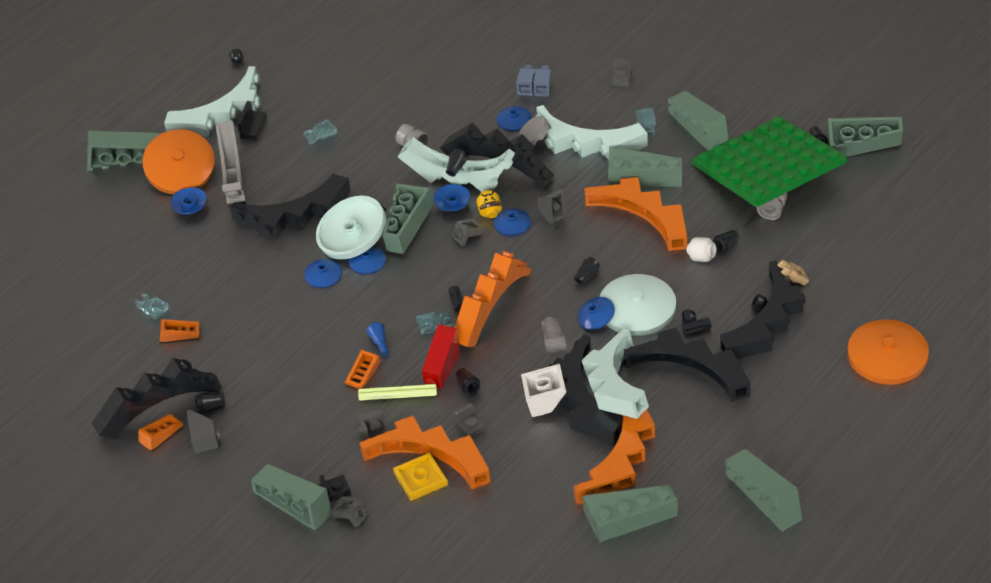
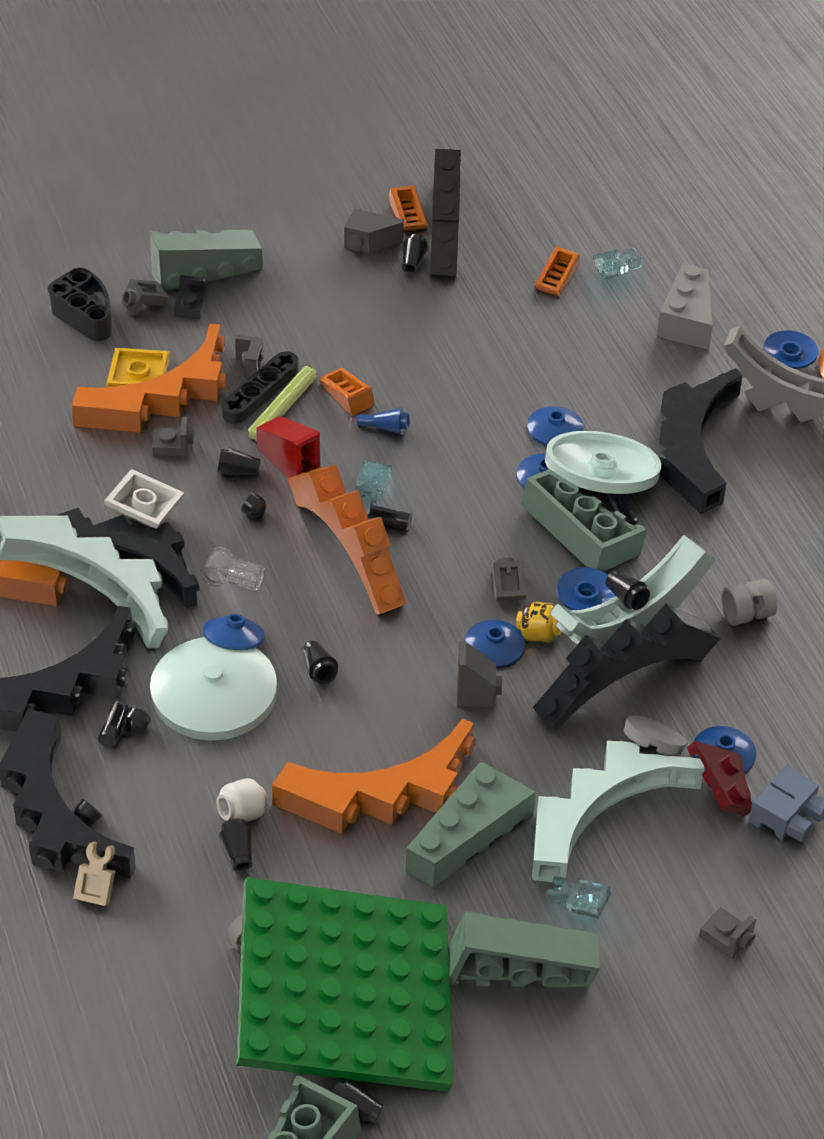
camera: 115 degrees right, 0 degrees up
none -> black beam [47,267,112,341]
none -> black beam [222,351,299,424]
none -> black hinge [241,492,266,518]
none -> light grey wedge [657,263,713,350]
none -> dark red wing [687,741,752,816]

